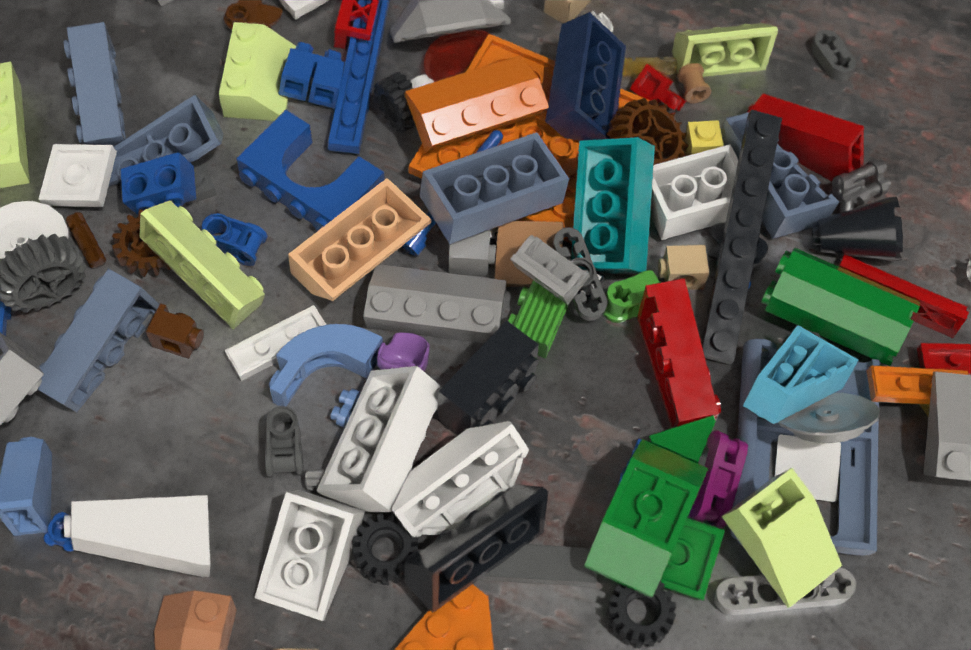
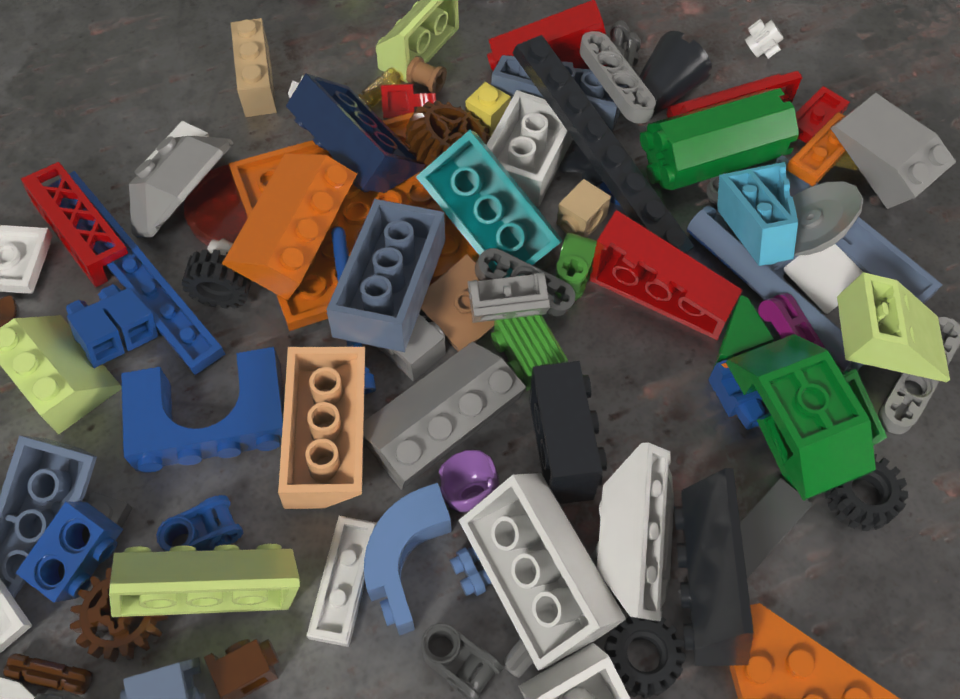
camera: 45 degrees left, 0 degrees up
none -> light grey beam [579,31,656,124]

